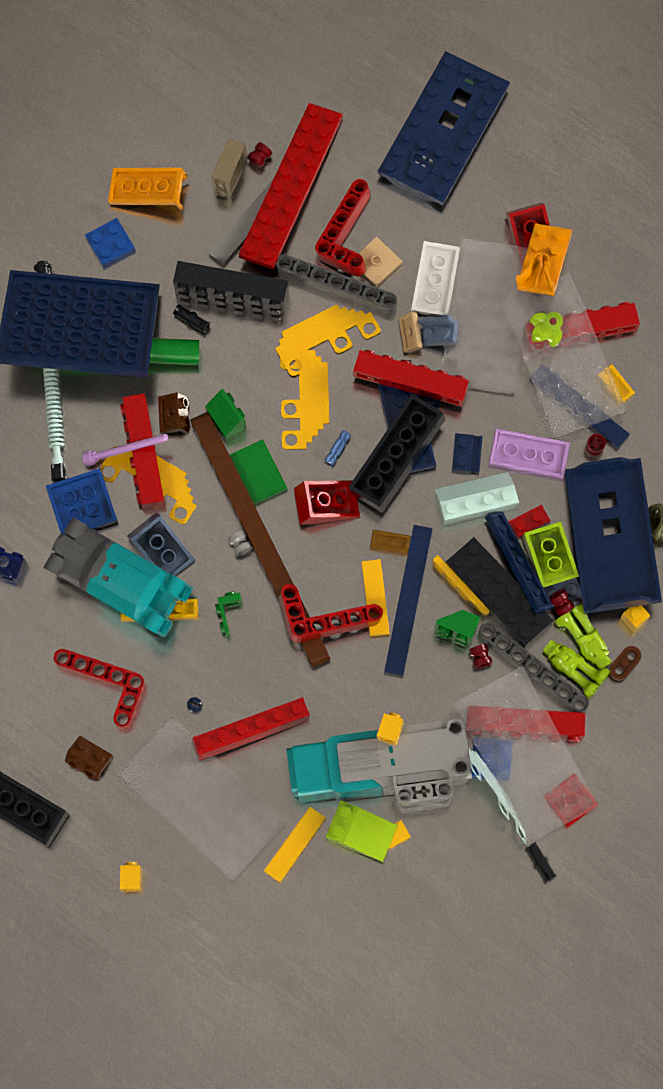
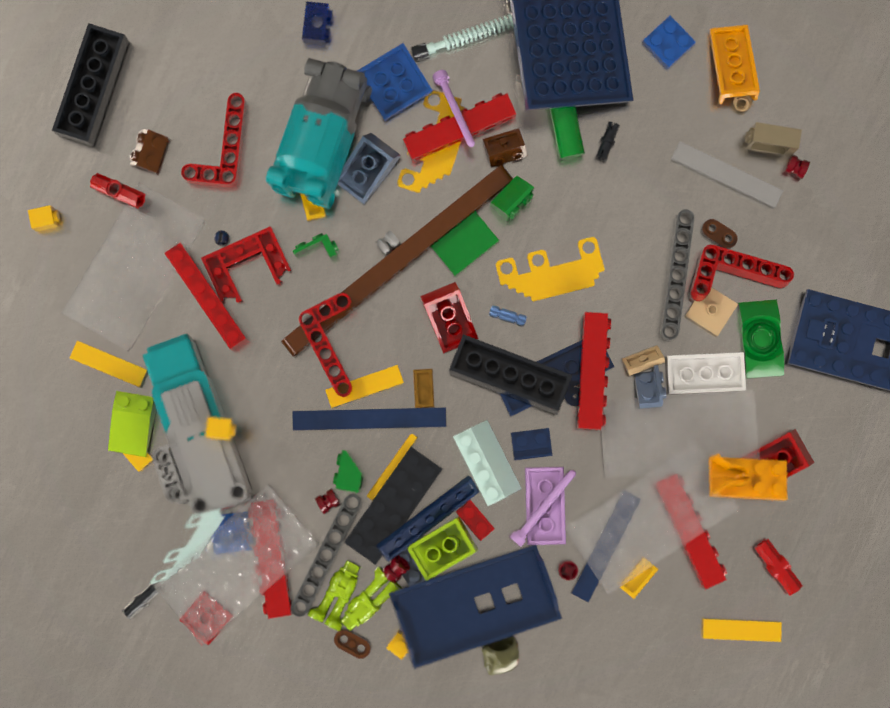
camera: 80 degrees right, 10 degrees up
black brick [173,261,289,315] -> none
red plate [238,103,343,269] -> none
yellow piece [276,304,381,376] -> none
lime plate [529,312,563,347] -> none
none -> red piece [90,173,146,209]
none -> red wedge [201,226,291,302]
none -> lavender piece [510,470,576,547]
none -> reddish brown plate [701,219,738,249]
none -> tan plate [733,95,753,112]
none -> green slope [738,299,784,379]
none -> red piece [754,538,803,596]

